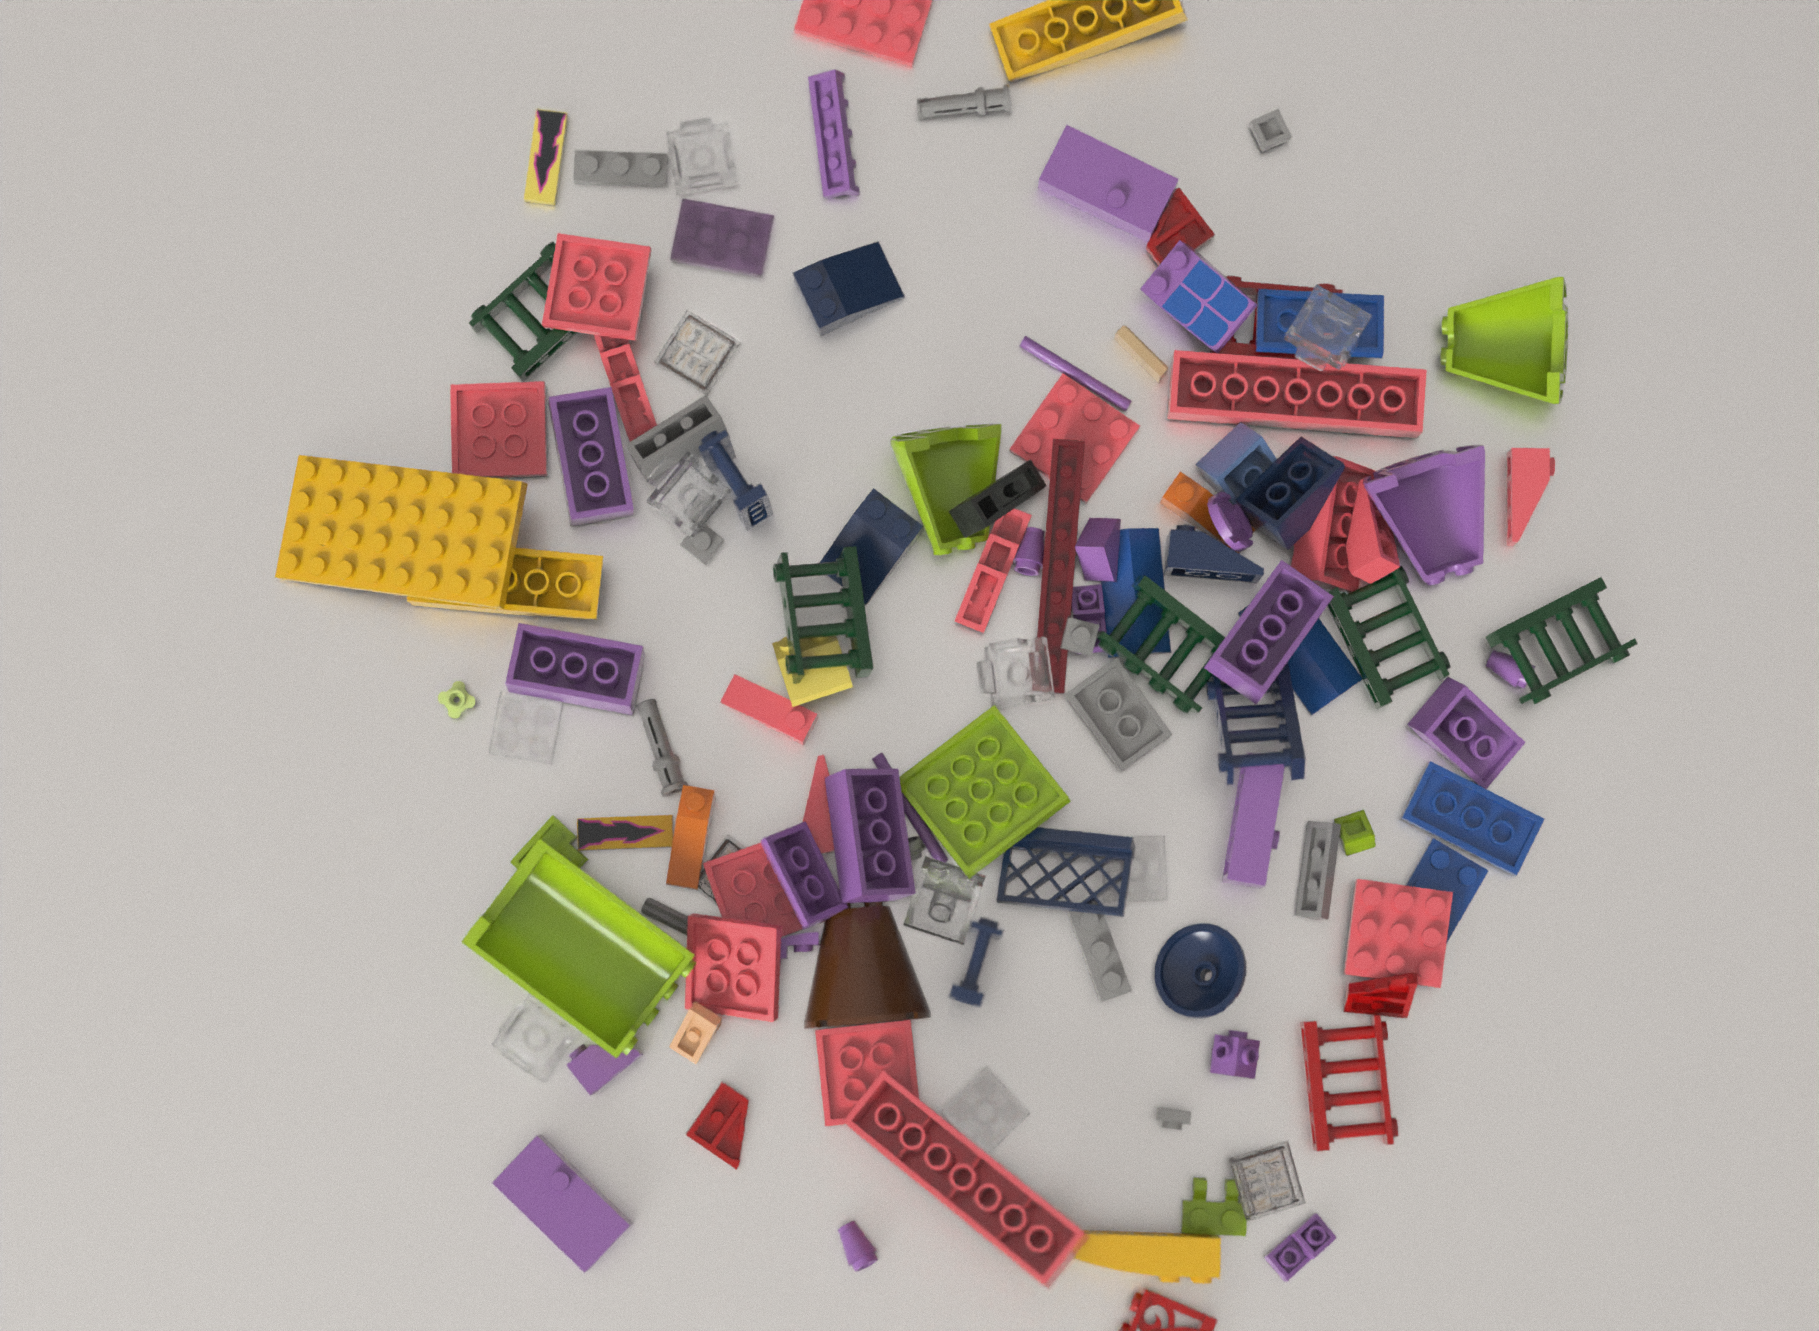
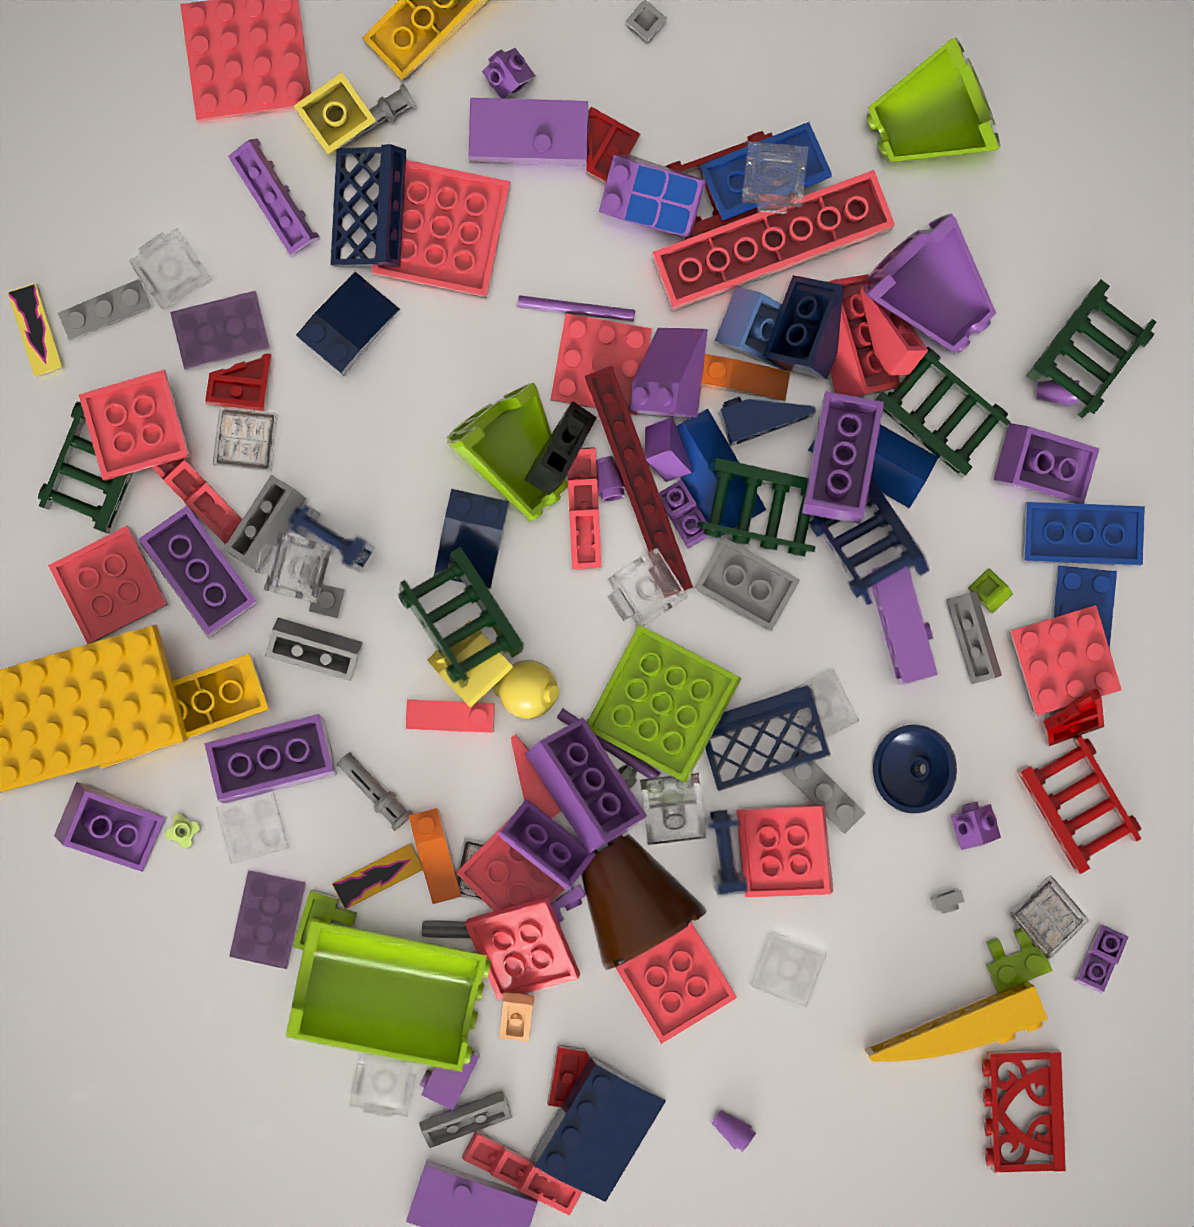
camera: 25 degrees left, 5 degrees up
coral brick [843,1071,1090,1289] -> none
light grey plate [1060,617,1099,656] -> none
tan tile [1114,325,1168,383] -> none
medium lavender tile [1208,491,1253,552] -> none
coral slope [1506,448,1555,546] -> none
none -> medium lavender slope [54,782,165,872]
none -> red wing [205,354,272,411]
none -> clear purple plate [229,870,307,969]
none -> light grey brick [265,618,363,681]
none -> light yellow slope [294,72,376,155]
none -> dark blue fence [330,144,407,267]
none -> coral plate [371,160,510,297]
none -> light grey plate [419,1092,512,1148]
none -> coral slope [461,1131,583,1216]
none -> medium lavender brick [482,48,536,99]
none -> light yellow brick [494,660,559,719]
none -> dark blue slope [530,1057,666,1202]
none -> medium lavender slope [629,328,708,418]
none -> coral plate [736,804,833,897]

